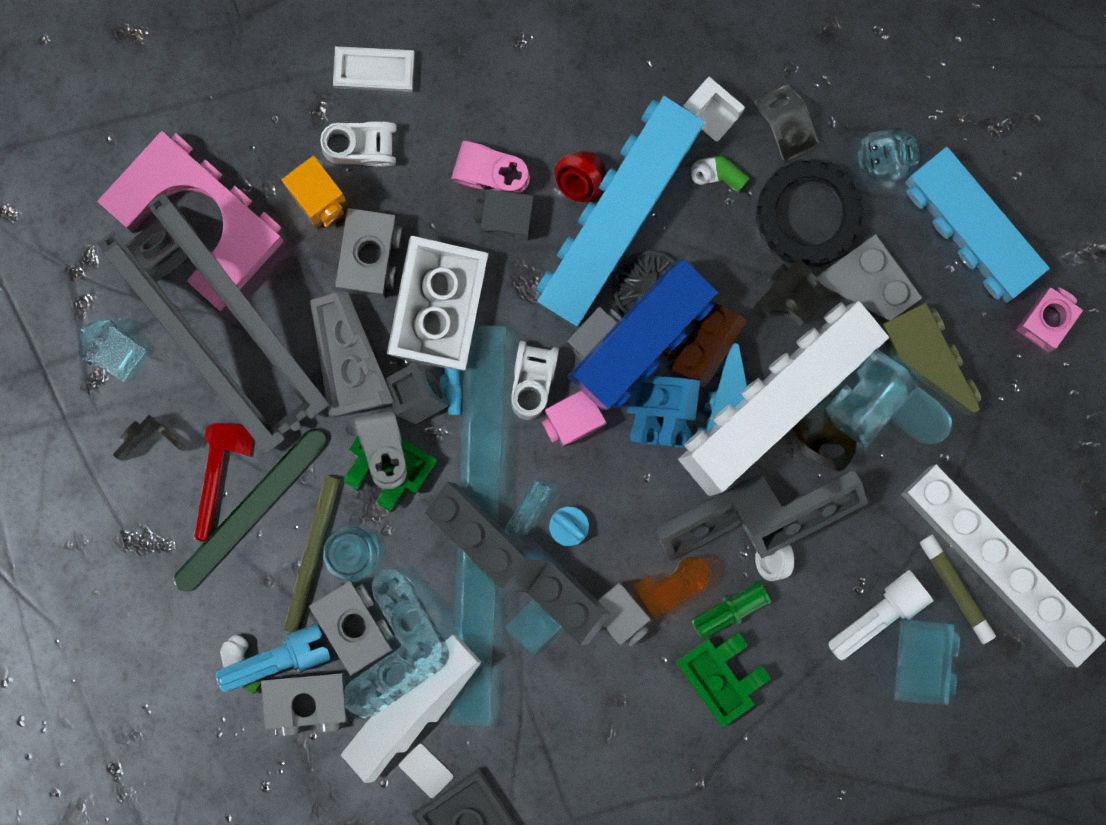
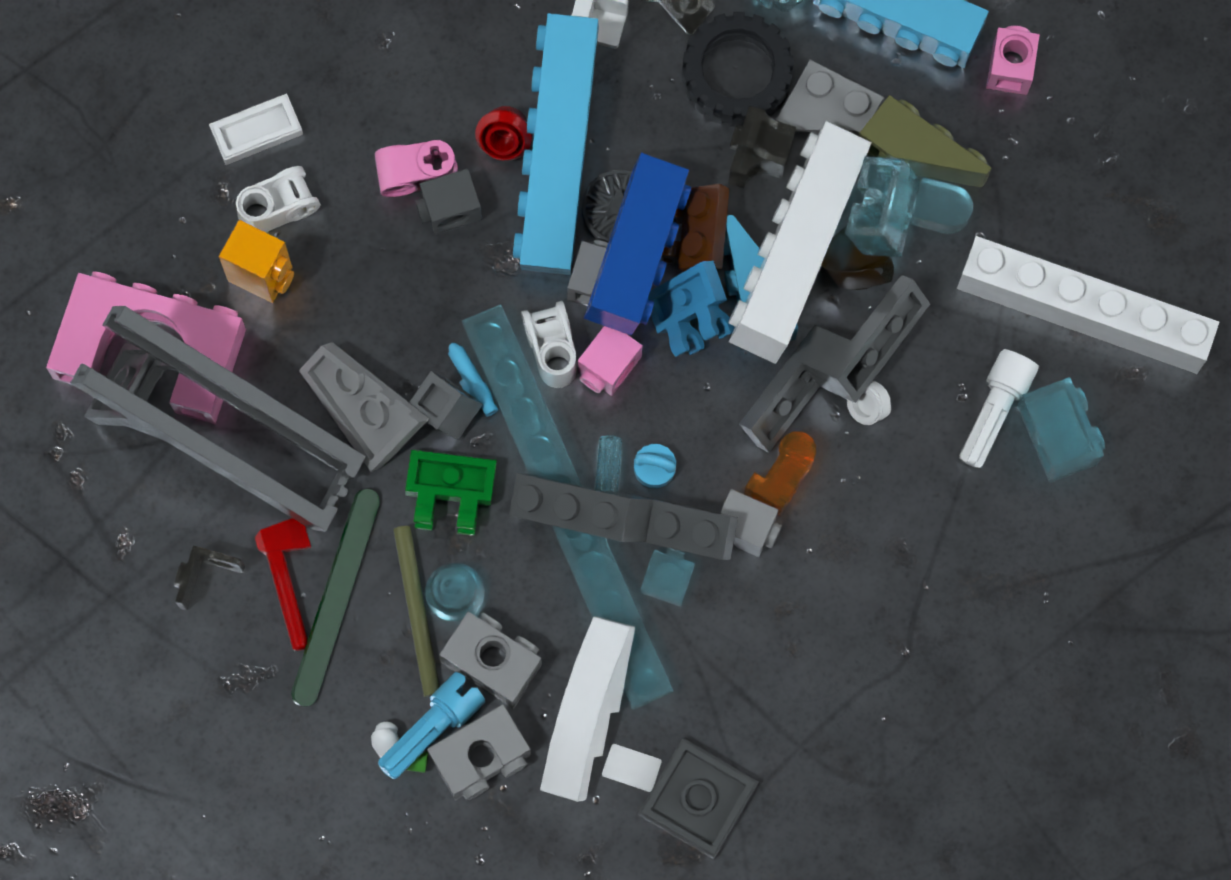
camera: 20 degrees left, 10 degrees down
clear light blue tile [78,319,146,383] -> none
light grey brick [335,208,403,298] -> none
clear light blue beam [343,569,449,718] -> none
light grey piece [354,408,407,490] -> none
white slope [387,236,488,371] -> none
green plate [676,632,771,728] -> none
arm [690,156,750,193] -> none
green axle [692,580,771,638] -> none
olive bar [919,534,996,644] -> none

